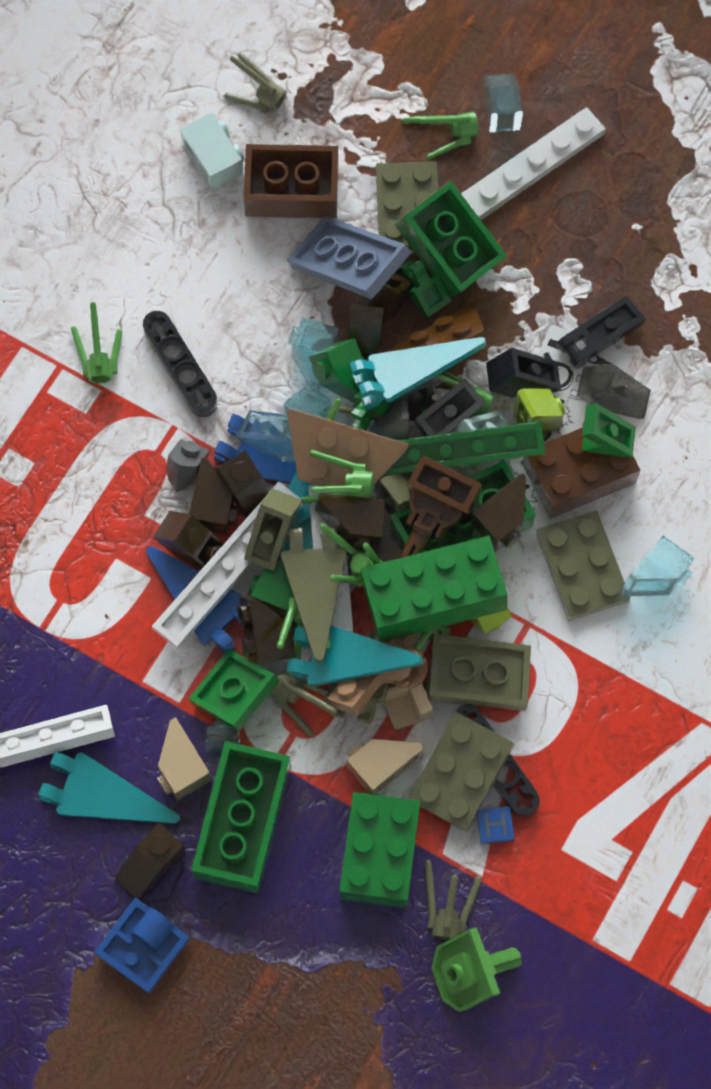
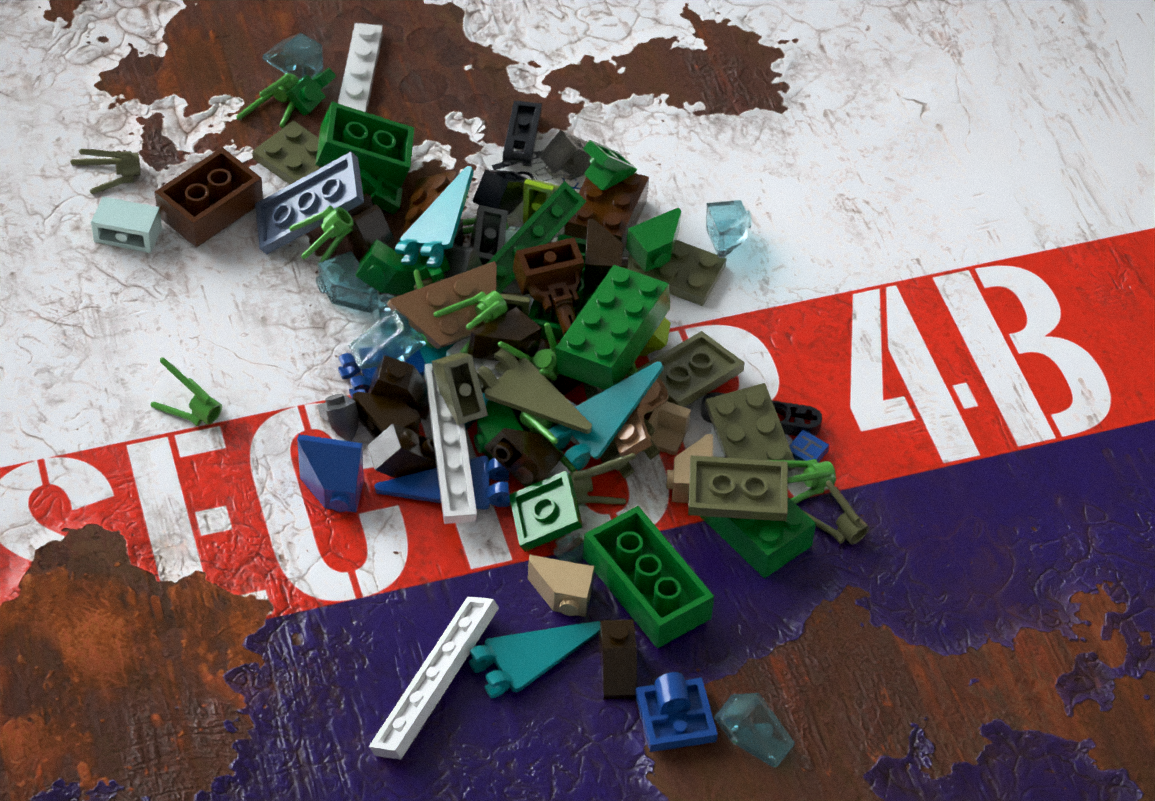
camera: 50 degrees left, 20 degrees down
black beam [143,311,218,417] -> none
bright green piece [431,928,522,1012] -> none
none -> green plate [286,67,336,116]
none -> bright green plant [289,206,353,268]
none -> blue slope [297,434,364,513]
none -> green slope [626,207,682,272]
none -> olive plate [688,455,788,521]
none -> clear light blue slope [714,693,795,767]
none -> bright green plant [771,459,836,504]

